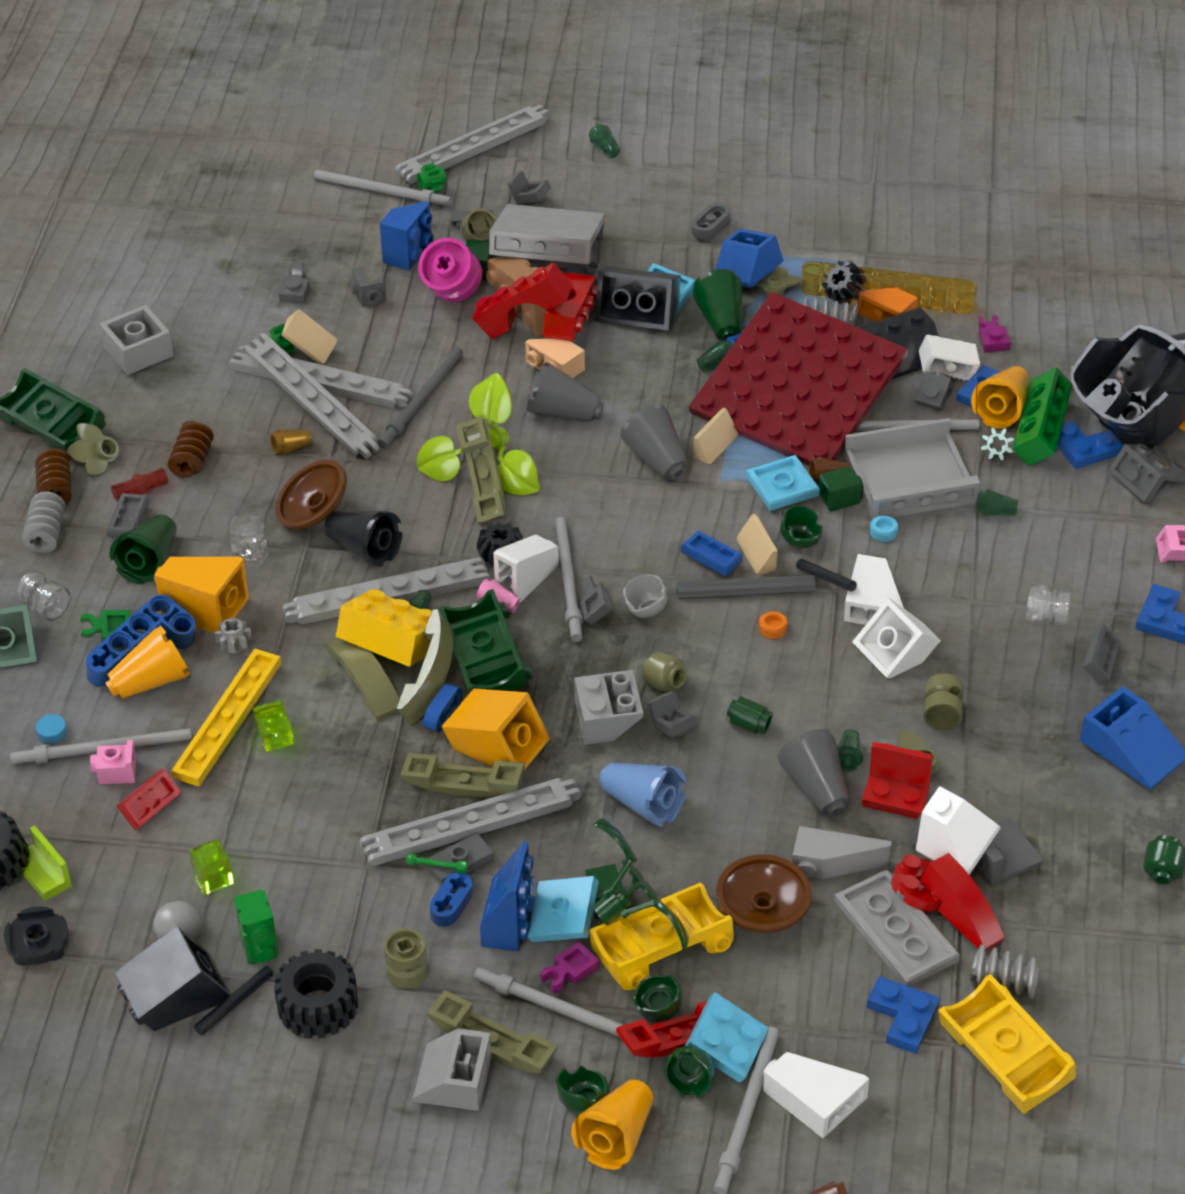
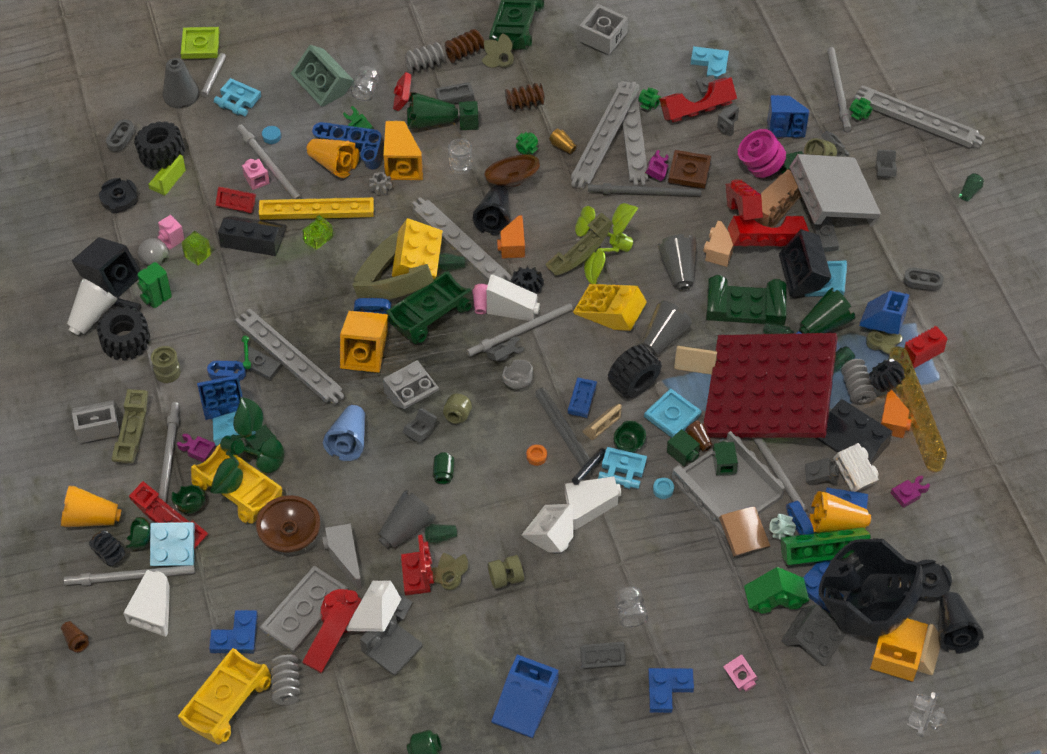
camera: 65 degrees right, 10 degrees up
clear red pin [111,467,168,502] -> none
tan slope [282,310,337,365] -> none
olive slope [400,753,525,797] -> none
dark green hair [556,1066,609,1113] -> none
clear green cone [975,489,1018,516] -> none
none -> white cone [67,278,117,336]
none -> black gear [89,530,125,566]
none -> bright pink brick [158,215,185,250]
none -> black slope [218,215,286,256]
none -> red plate [393,72,412,111]
none -> dark green brick [459,101,479,131]
none -> orange slope [497,215,525,259]
none -> green gear [516,132,538,155]
none -> yellow slope [573,284,647,331]
none -> medium azure plate [598,447,647,489]
none -> black tyre [608,344,662,399]
none -> magenta plate [645,150,669,181]
none -> red arch [659,77,737,122]
none -> reddish brown plate [668,150,712,189]
none -> medium azure plate [691,46,729,79]
none -> dark green piece [706,275,787,326]
none -> dark green brick [712,441,738,475]
none -> medium nougat slope [719,507,770,557]
none -> green brick [744,567,809,614]
none -> blue beam [786,500,814,535]
none -> red brick [902,326,948,369]

